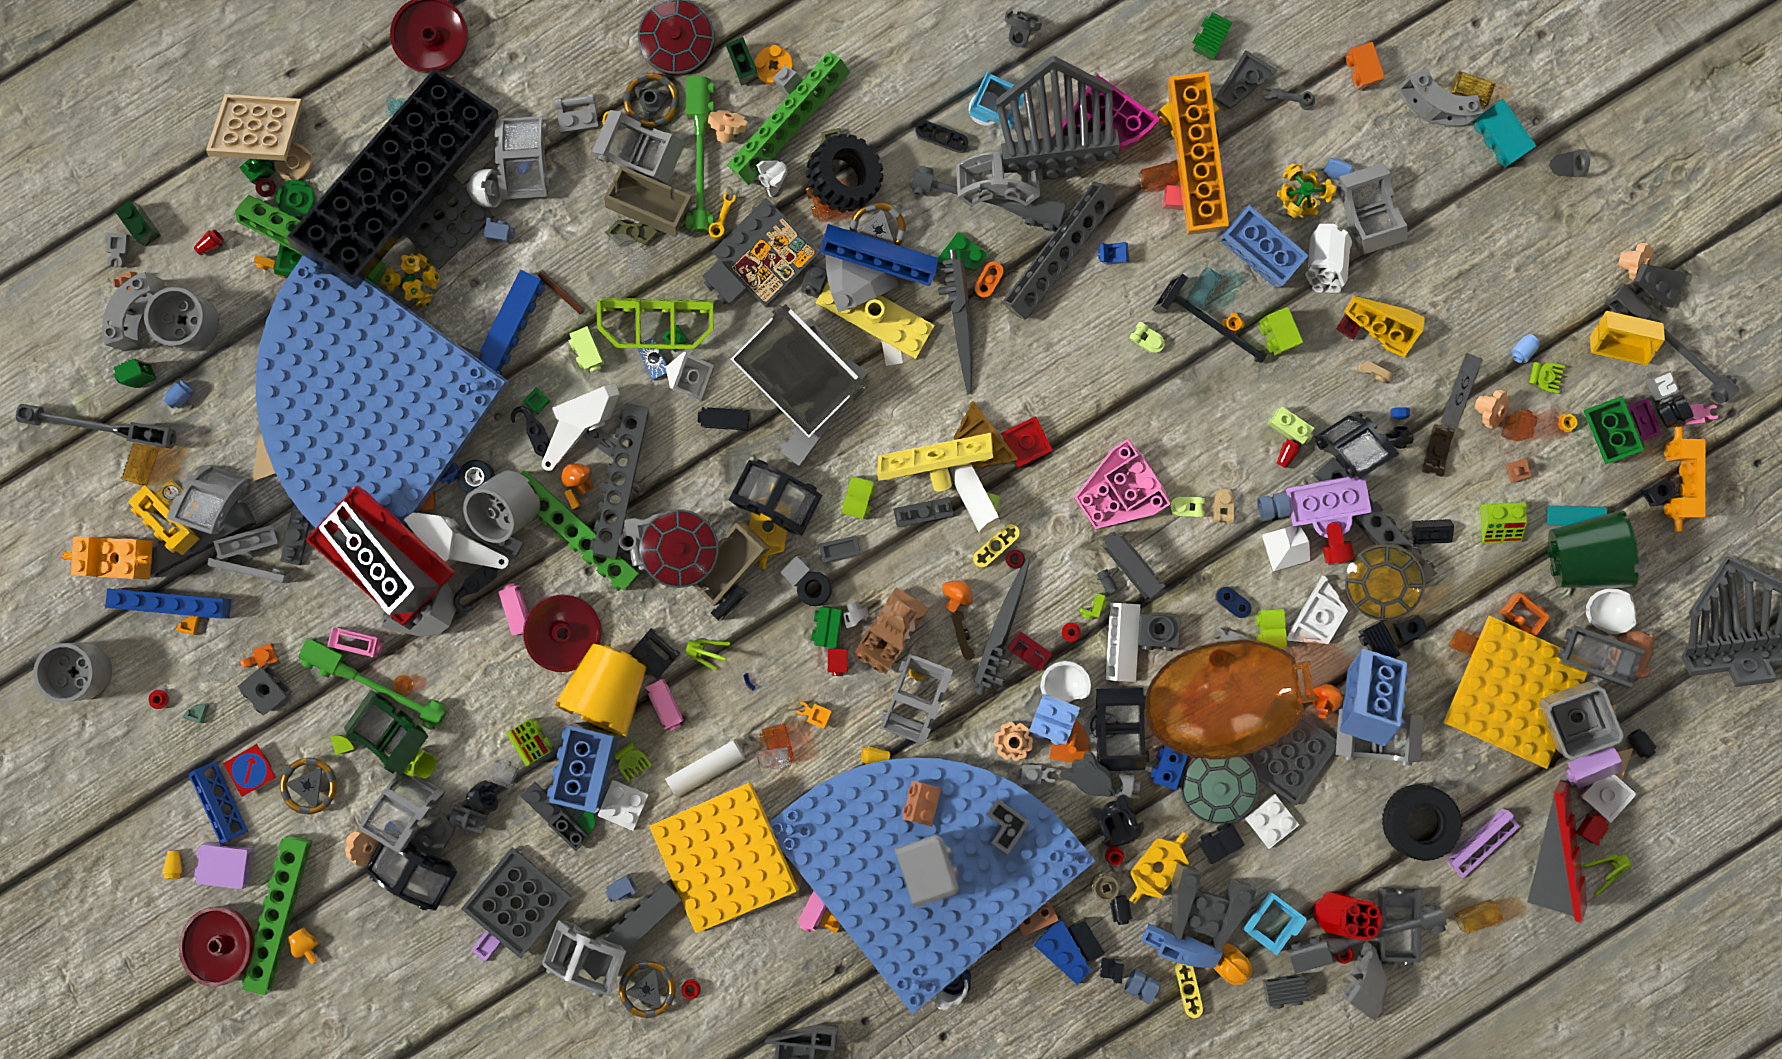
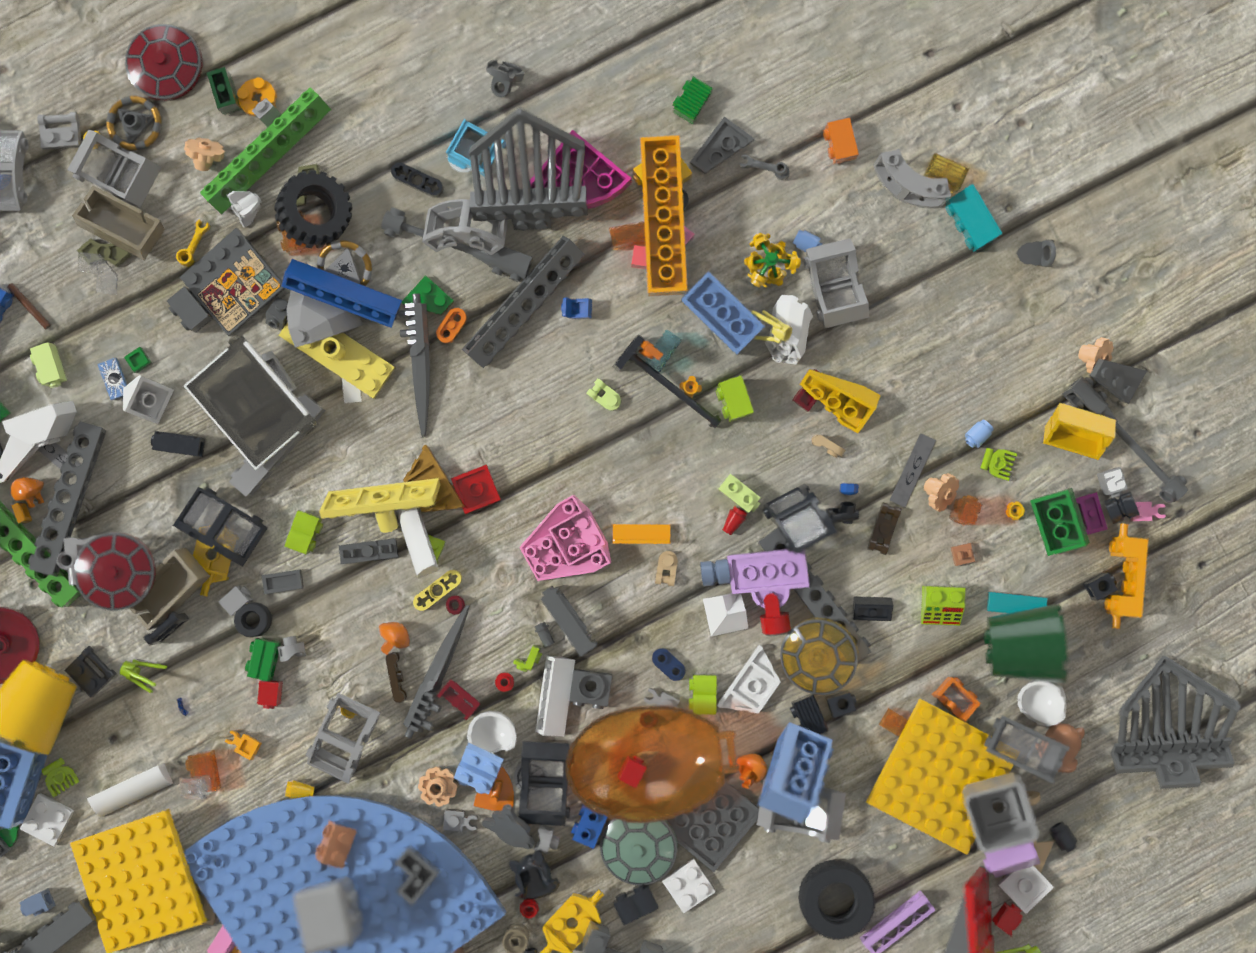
camera: 10 degrees right, 0 degrees up
lime plate [597,298,716,349] -> none
bright pink window [644,678,684,731] -> none
bright green bar [686,76,714,233] -> none
medium nougat brick [853,587,928,674] -> none
yellowish green plate [1169,497,1205,517] -> none
none -> light orange panel [613,524,671,544]
none -> red brick [617,755,647,788]
none -> orange plate [638,340,663,360]
none -> light yellow plant [751,310,792,344]

